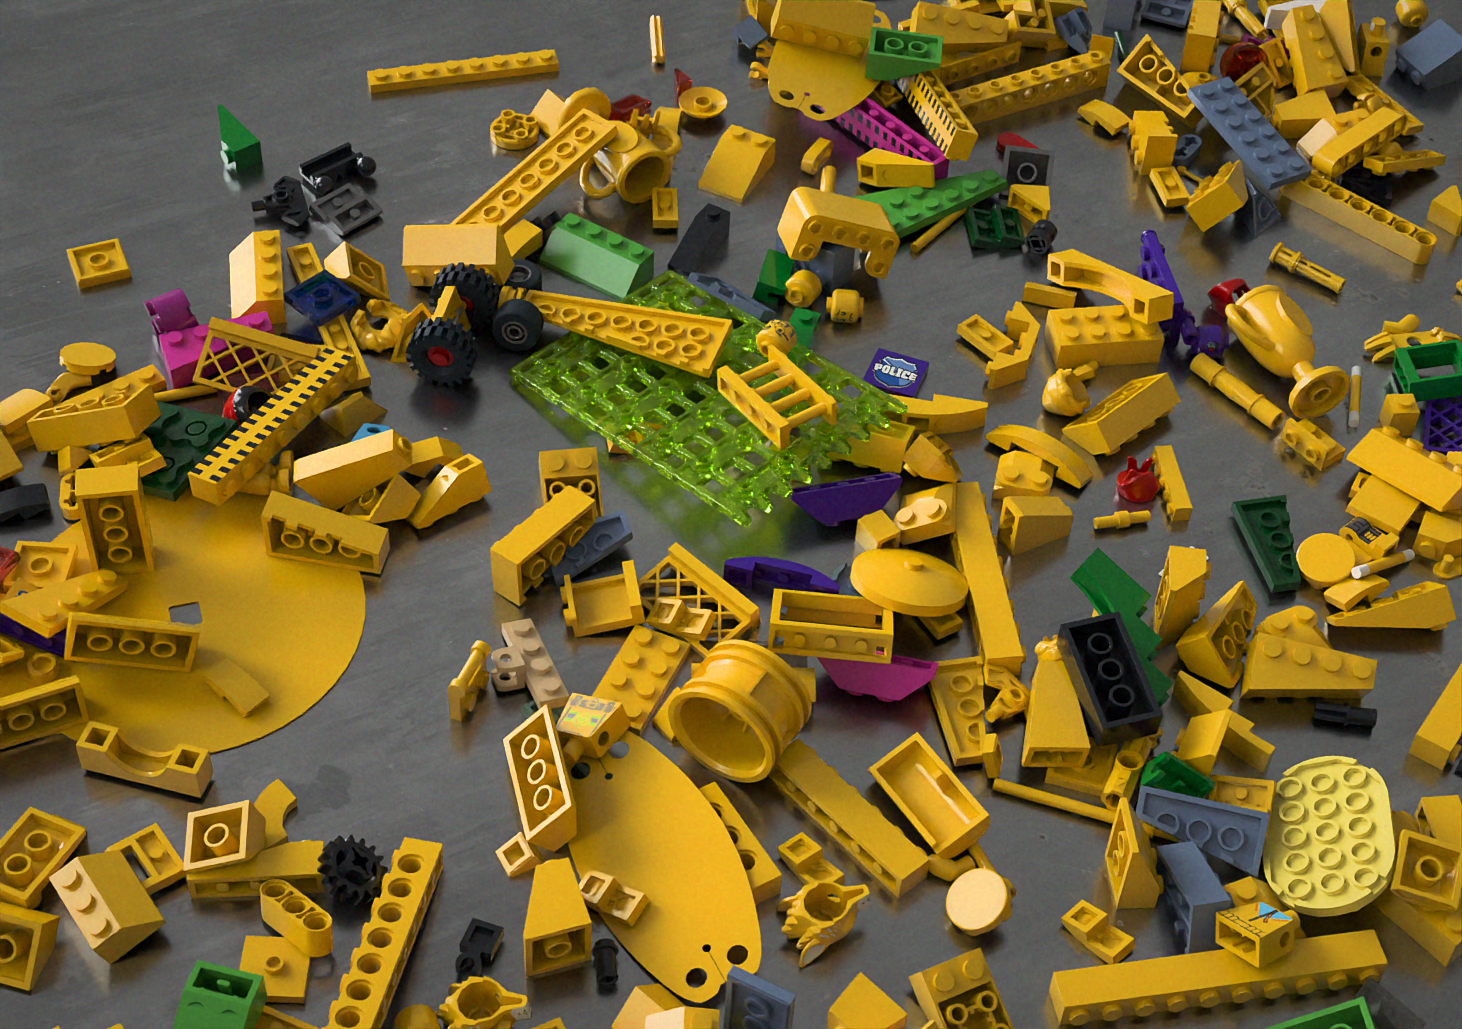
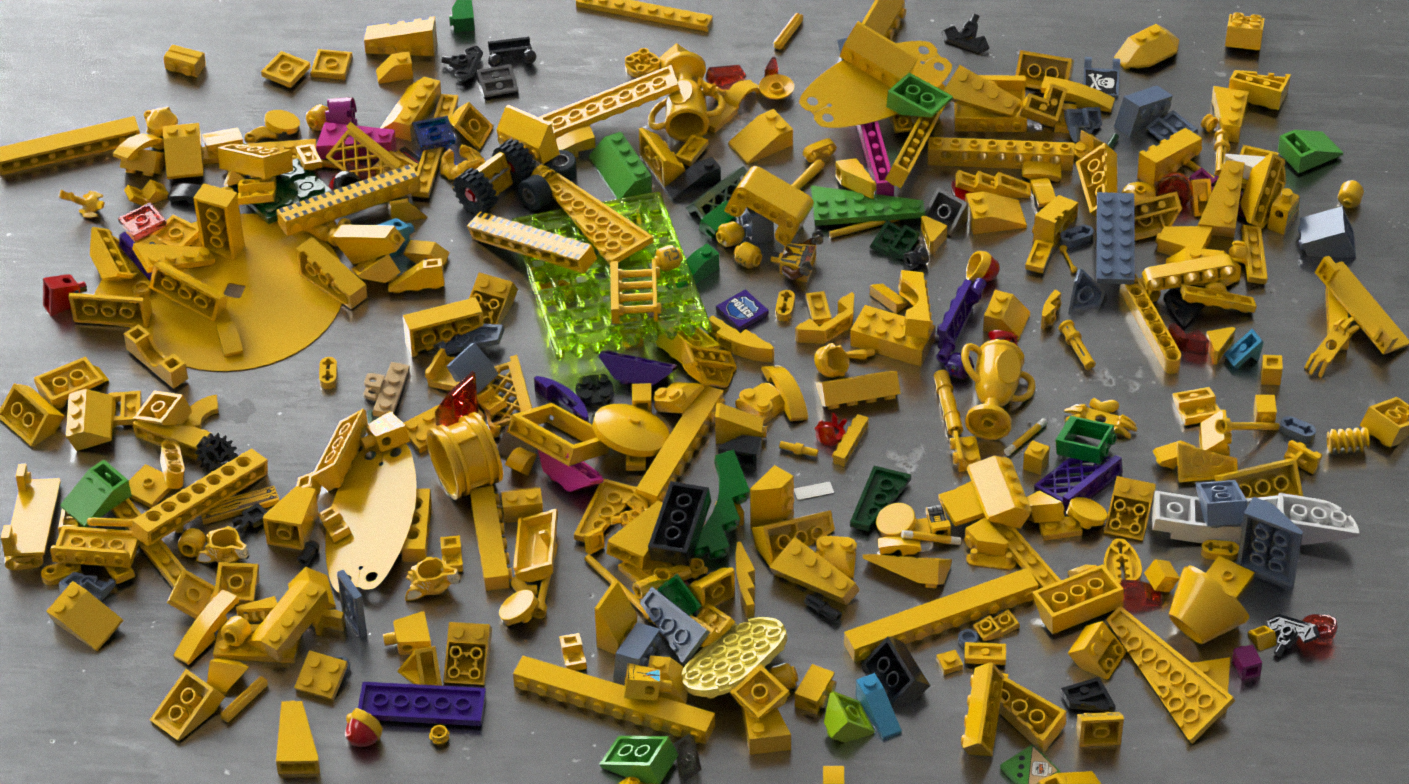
camera: 35 degrees right, 0 degrees up
yellow plate [448,641,491,722] -> none
black plate [530,211,561,233] -> none
sand blue wing [687,272,776,323] -> none
yellow slope [1185,159,1248,232] -> none
none -> yellow tile [200,486,280,525]
none -> yellow plate [261,51,311,88]
none -> yellow plate [295,144,322,170]
none -> yellow head [306,104,330,131]
none -> yellow beam [319,357,338,389]
none -> yellow wedge [364,16,437,57]
none -> yellow slope [376,52,413,84]
none -> clear red slope [435,371,479,427]
none -> sand blue slope [447,343,498,398]
none -> yellow brick [467,212,597,273]
none -> yellow slope [501,487,543,523]
none -> black plate [575,374,614,408]
none -> yellow slope [639,128,685,188]
none -> sand green fence [686,166,747,218]
none -> black slope [718,434,762,468]
none -> torso [771,230,824,283]
none -> yellow beam [775,290,795,321]
none -> yellow slope [956,170,1031,198]
none -> yellow slope [965,191,1027,235]
none -> yellow piece [966,251,1000,282]
none -> yellow slope [983,290,1030,340]
none -> yellow slope [1022,161,1061,183]
none -> yellow slope [1041,289,1062,330]
none -> clear red slope [1168,323,1209,355]

